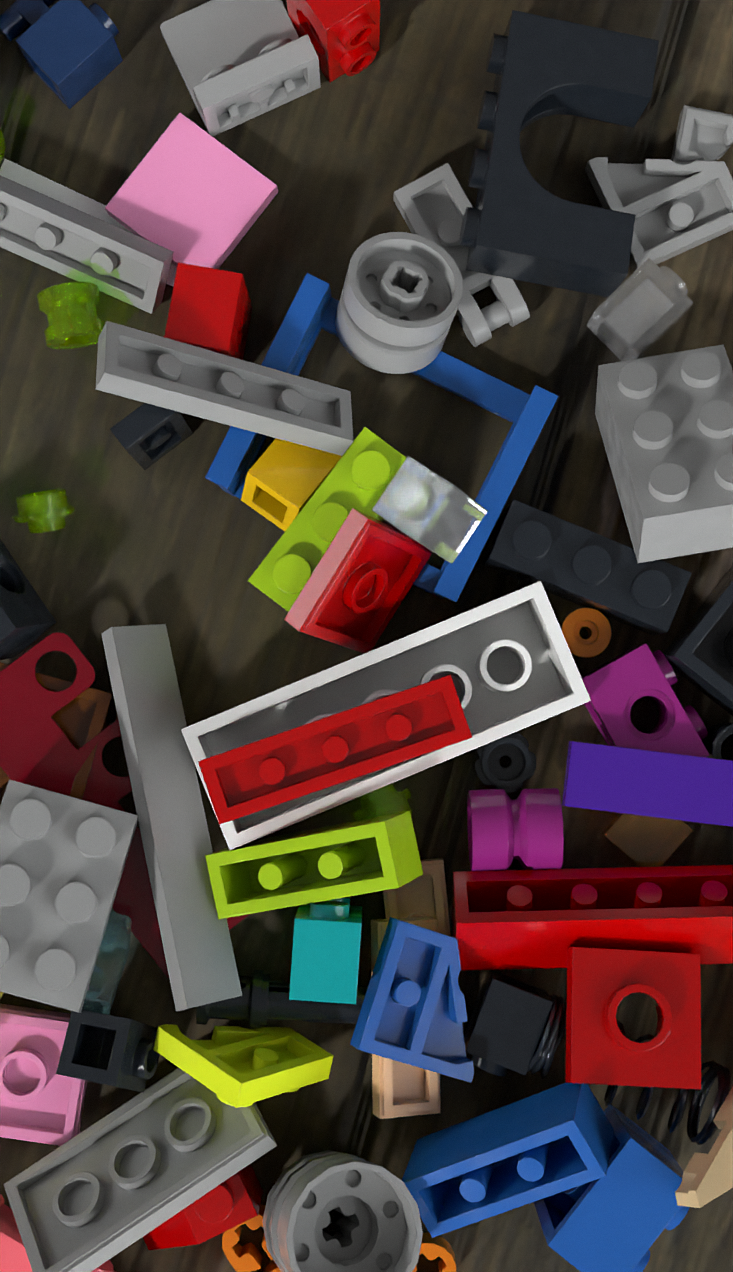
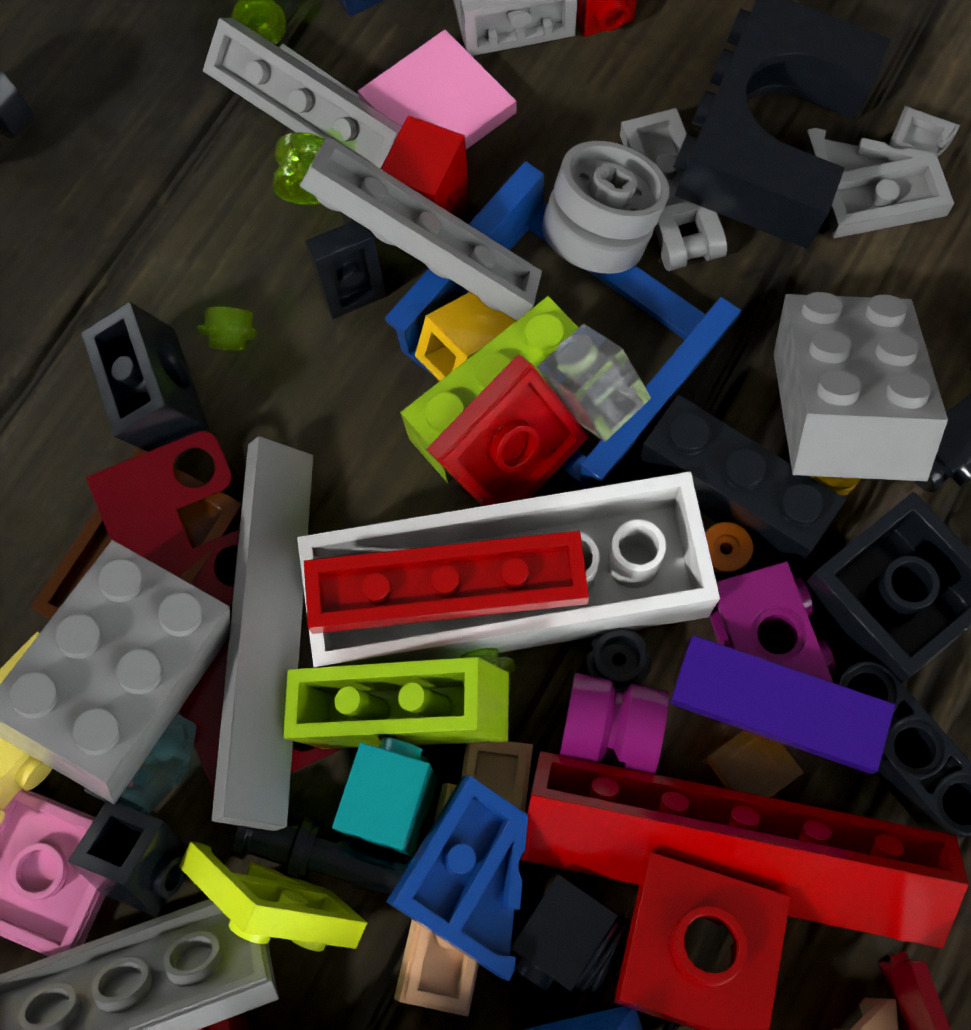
camera: 15 degrees right, 15 degrees down
clear brick [587,258,694,361] -> none

